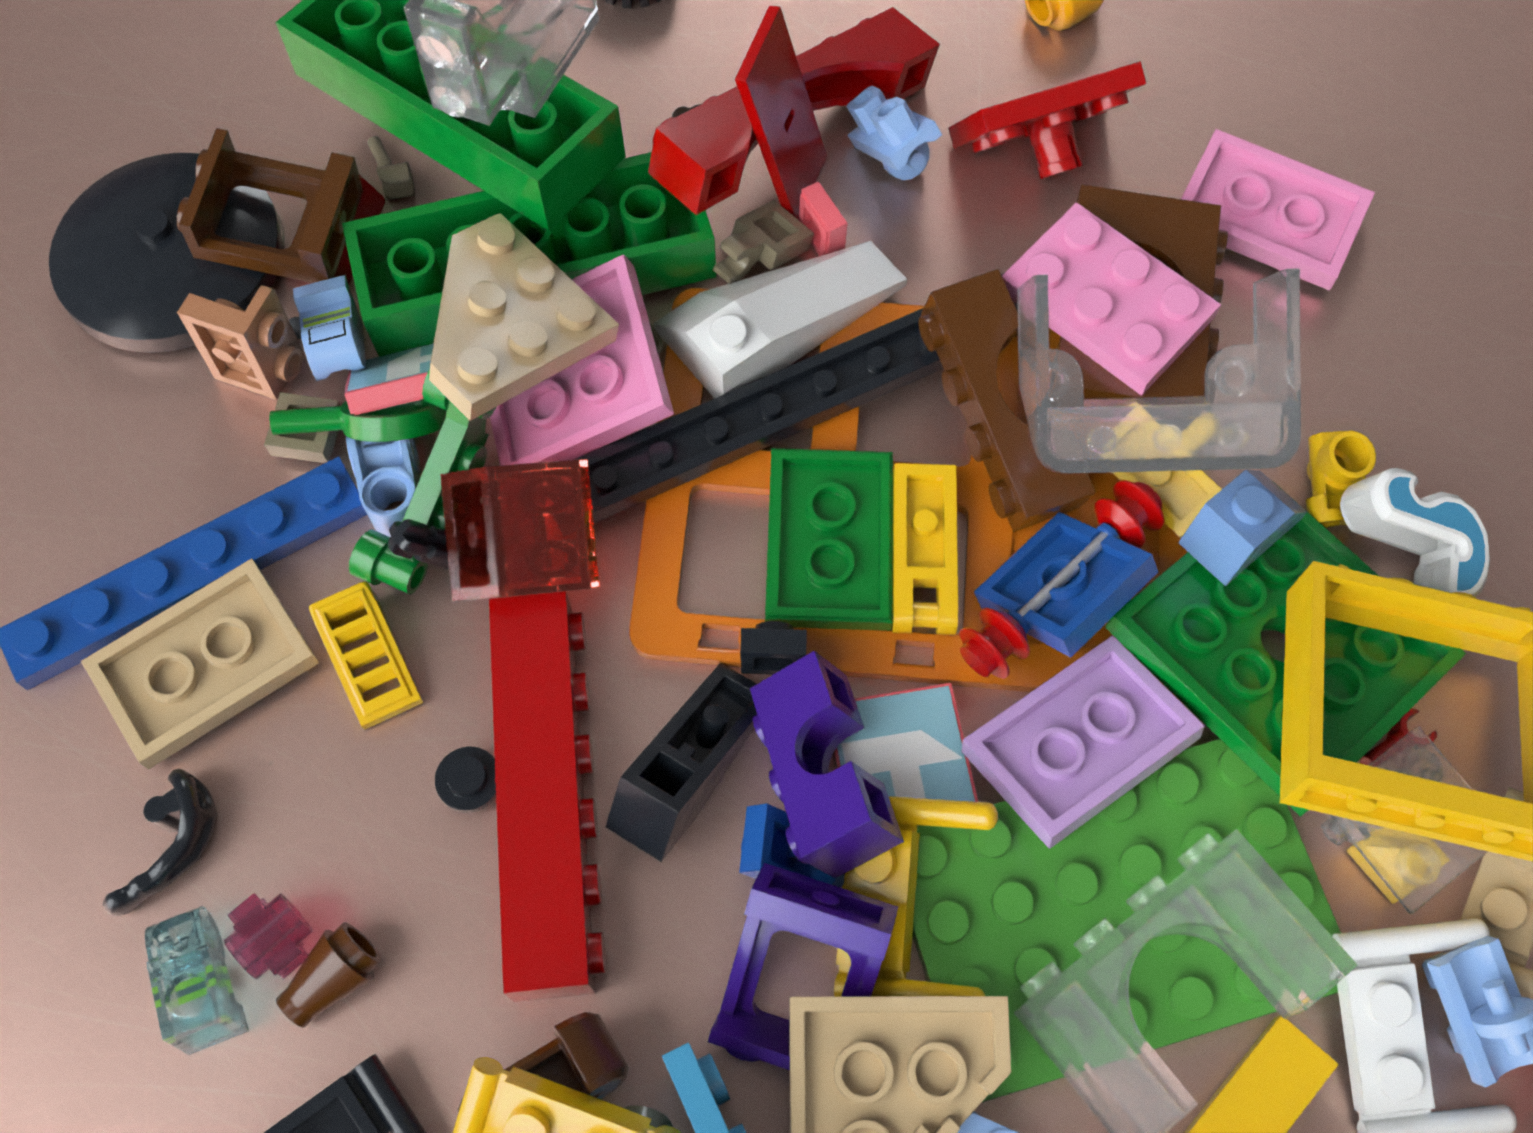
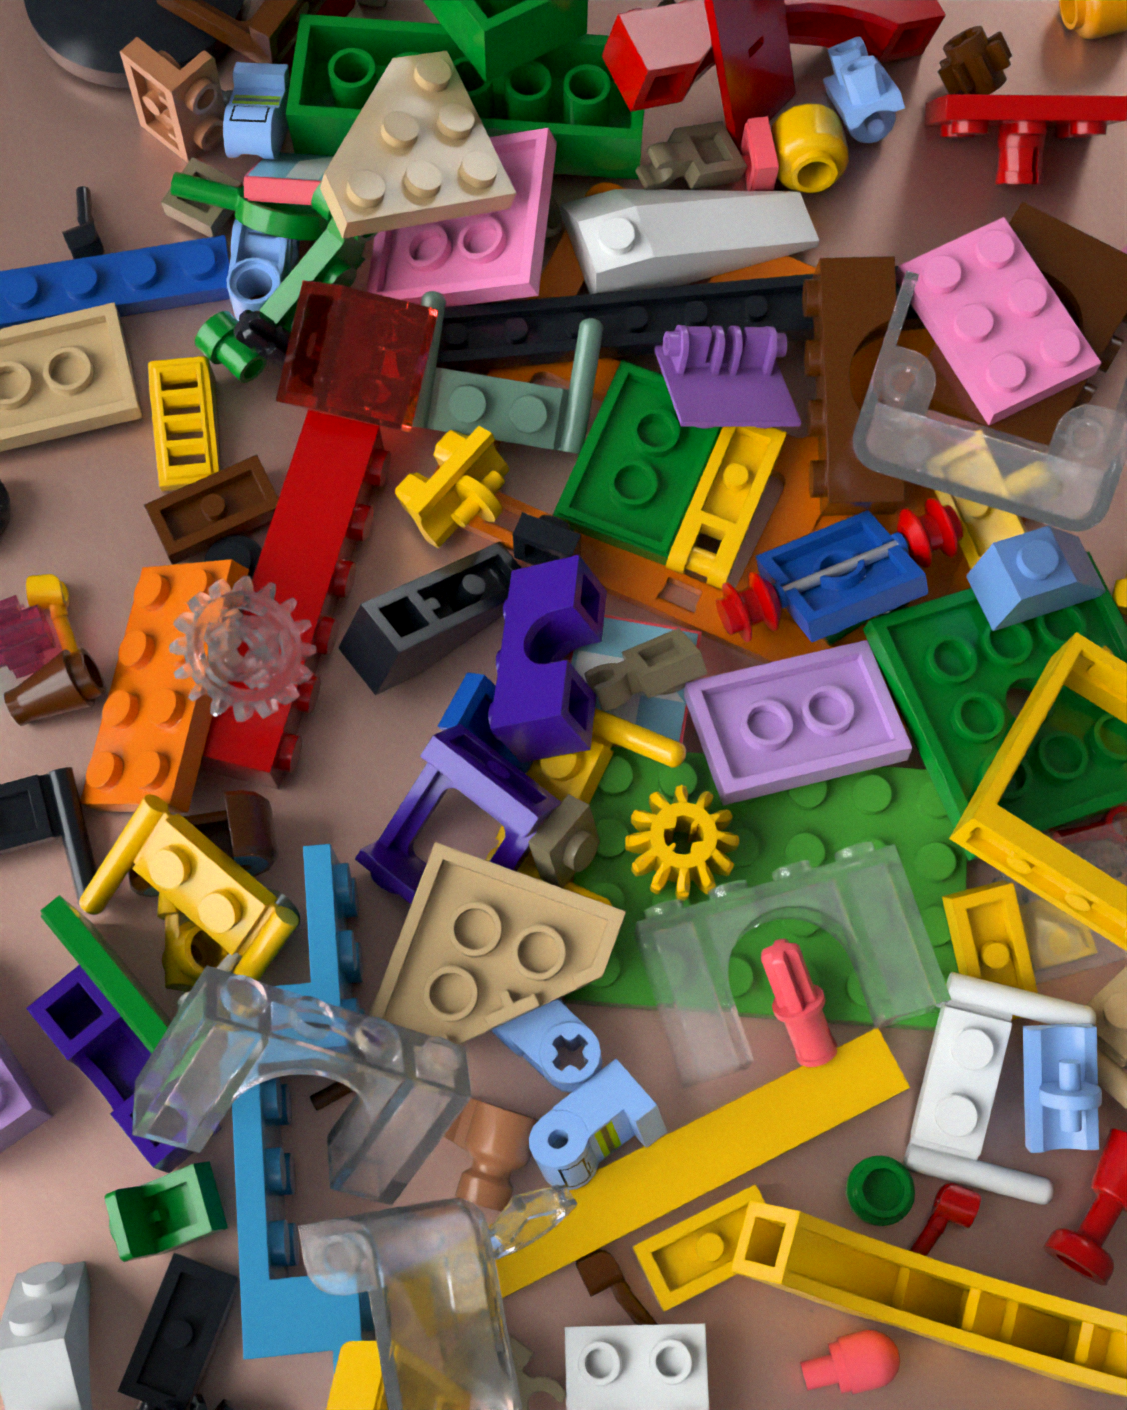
camera: 20 degrees right, 5 degrees up
none -> yellow hand [26,574,79,653]
none -> black hand [62,186,105,259]
none -> orange plate [80,559,249,813]
none -> reddish brown plate [144,454,279,565]
none -> clear gear [169,576,316,722]
none -> yellow hips [395,426,510,549]
none -> sand green plate [402,291,604,454]
none -> dark tan plate [528,794,600,888]
none -> dark tan plate [584,628,707,711]
none -> yellow gear [625,785,739,901]
none -> medium lavender hinge [654,325,801,429]
none -> coral axle [761,938,838,1067]
none -> yellow head [771,103,849,193]
none -> reddish brown gear [937,26,1012,95]
none -> yellow plate [942,880,1038,1021]

